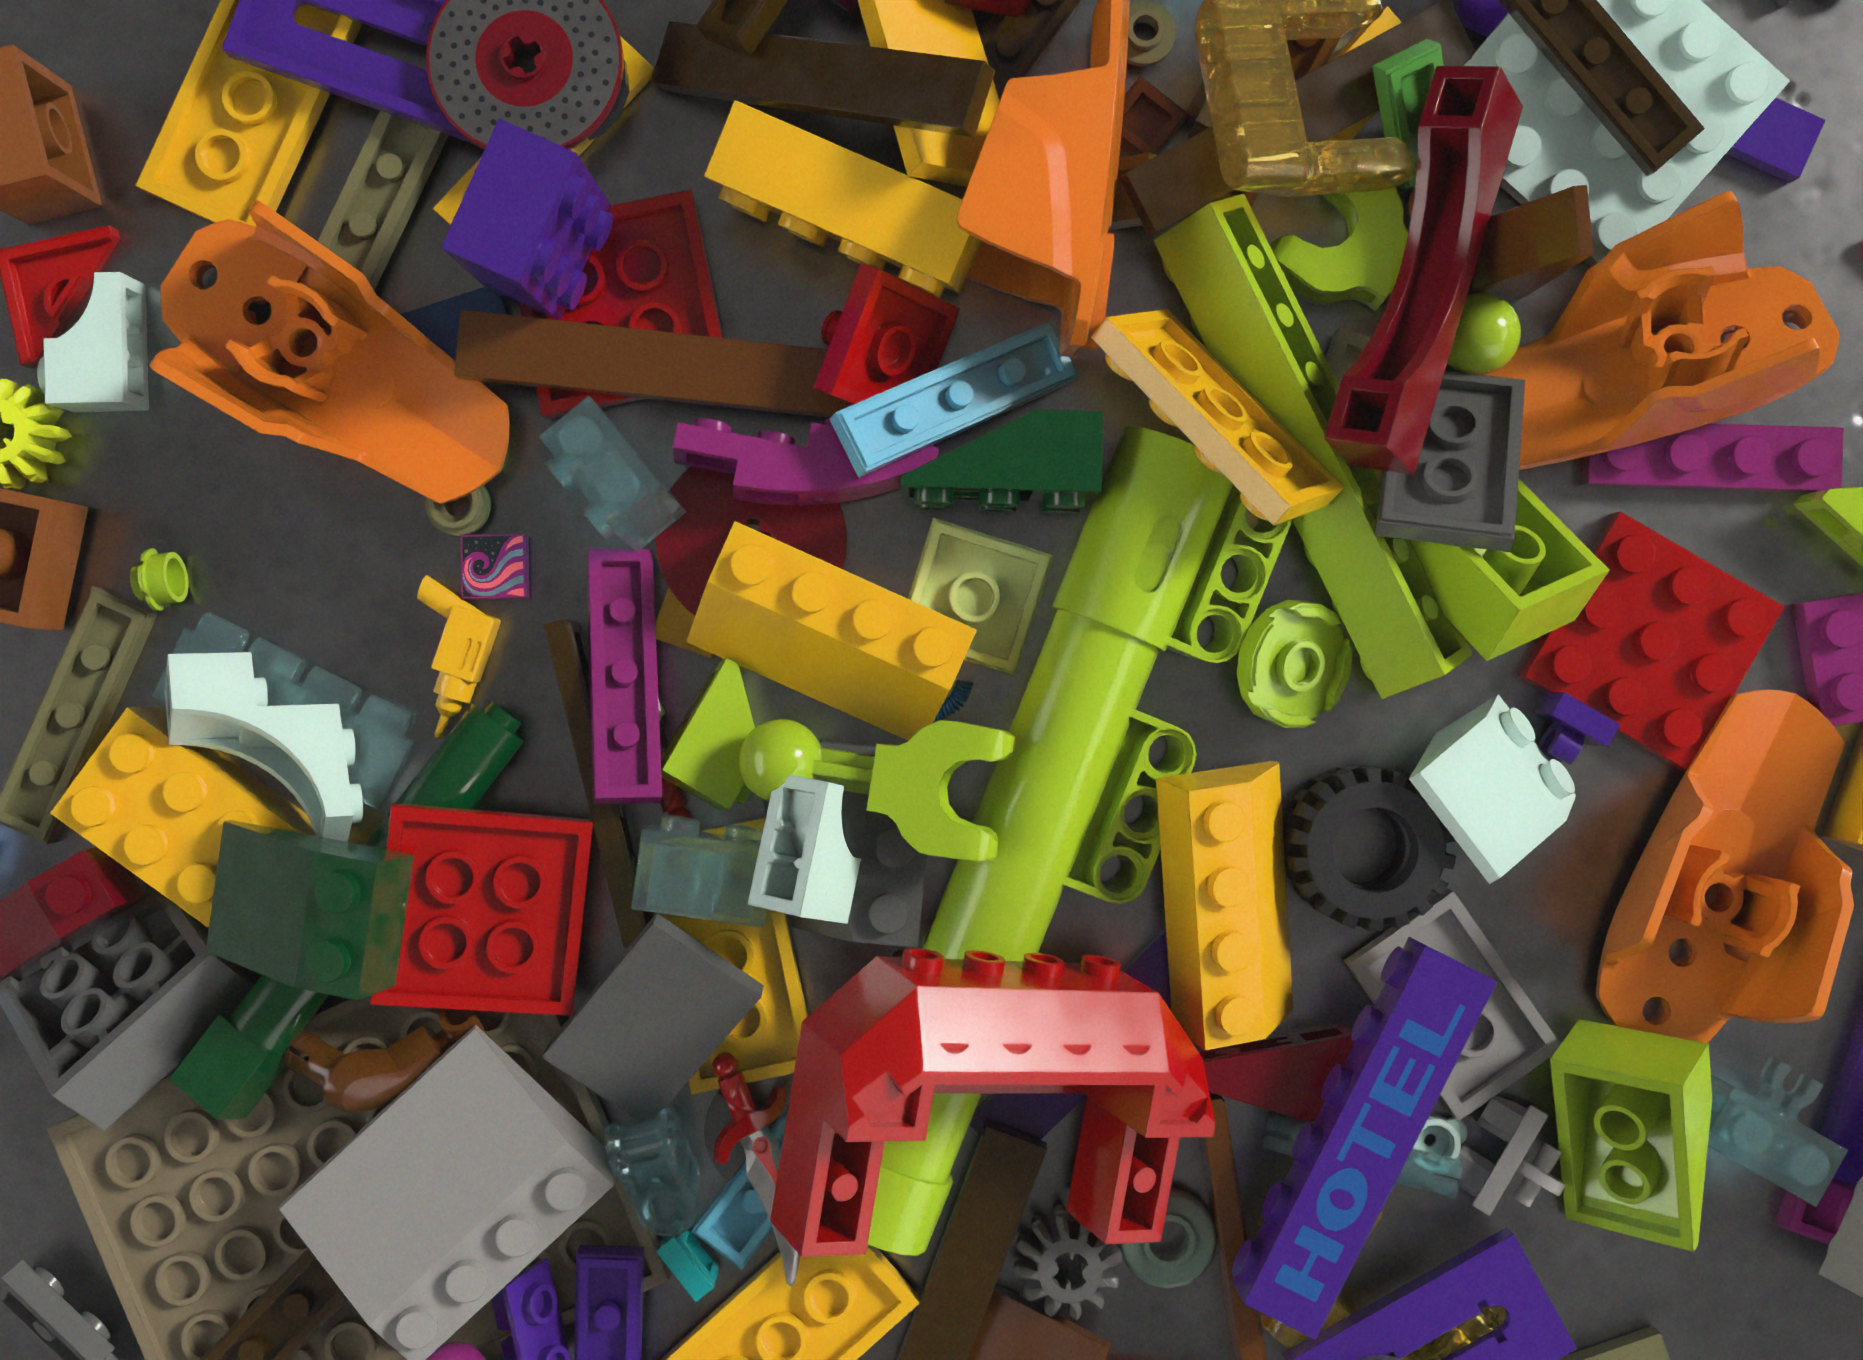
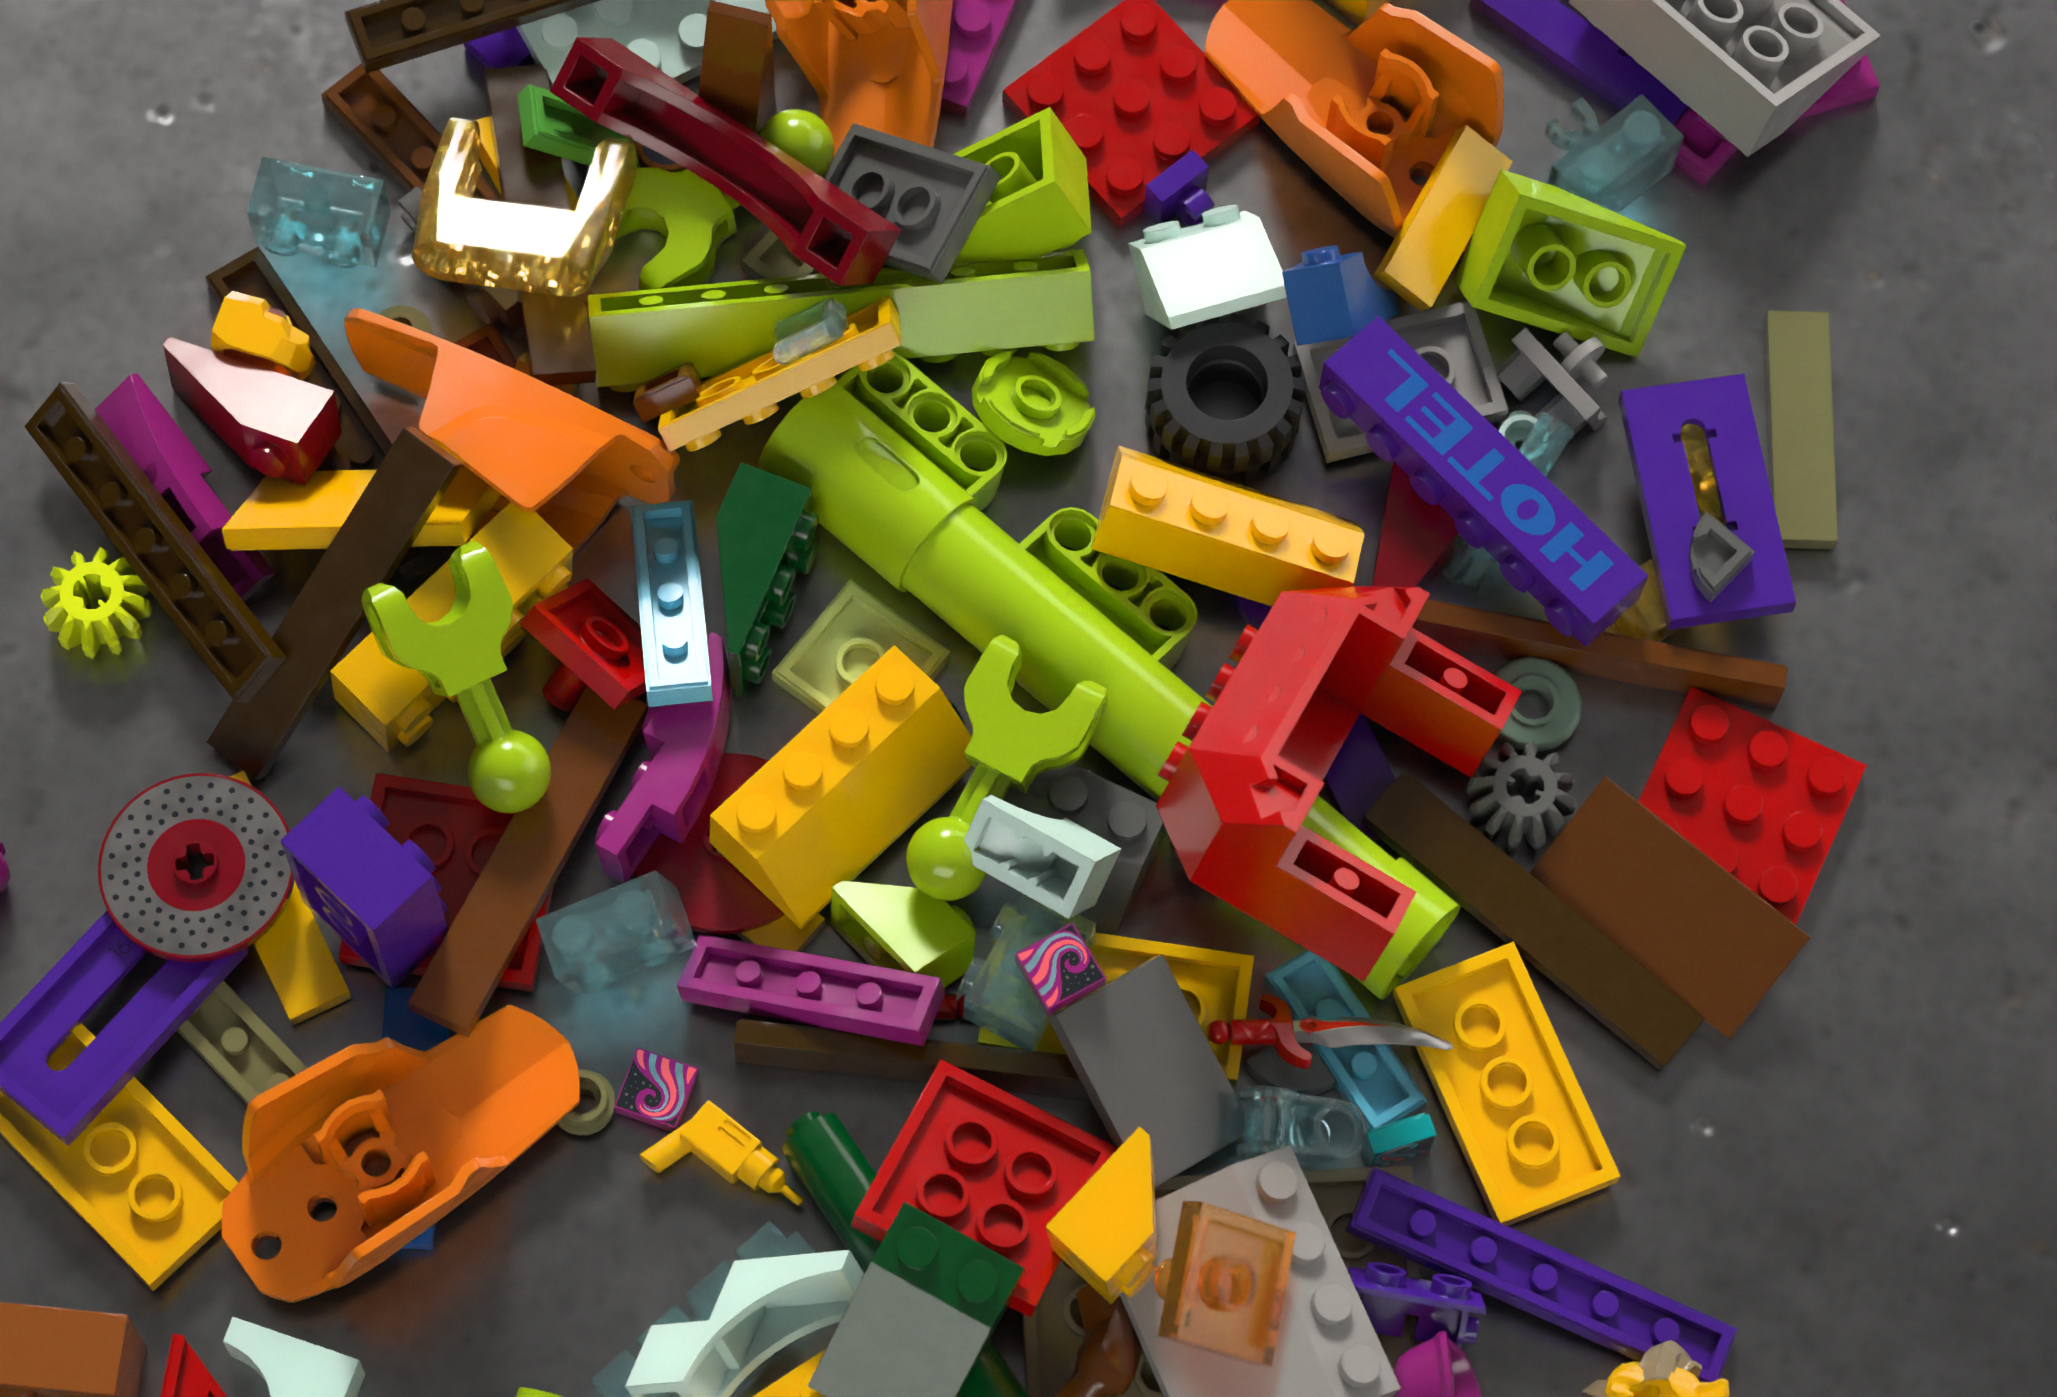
camera: 80 degrees left, 20 degrees down
none -> lime piece [362,541,551,813]
none -> reddish brown tile [633,362,702,423]
none -> clear light blue piece [773,297,847,365]
none -> tile [1014,923,1106,1016]
none -> yellow slope [1045,1126,1157,1304]
none -> clear orange tile [1154,1201,1296,1367]
none -> blue arch [1282,245,1400,346]
none -> yellow tile [1374,125,1513,312]

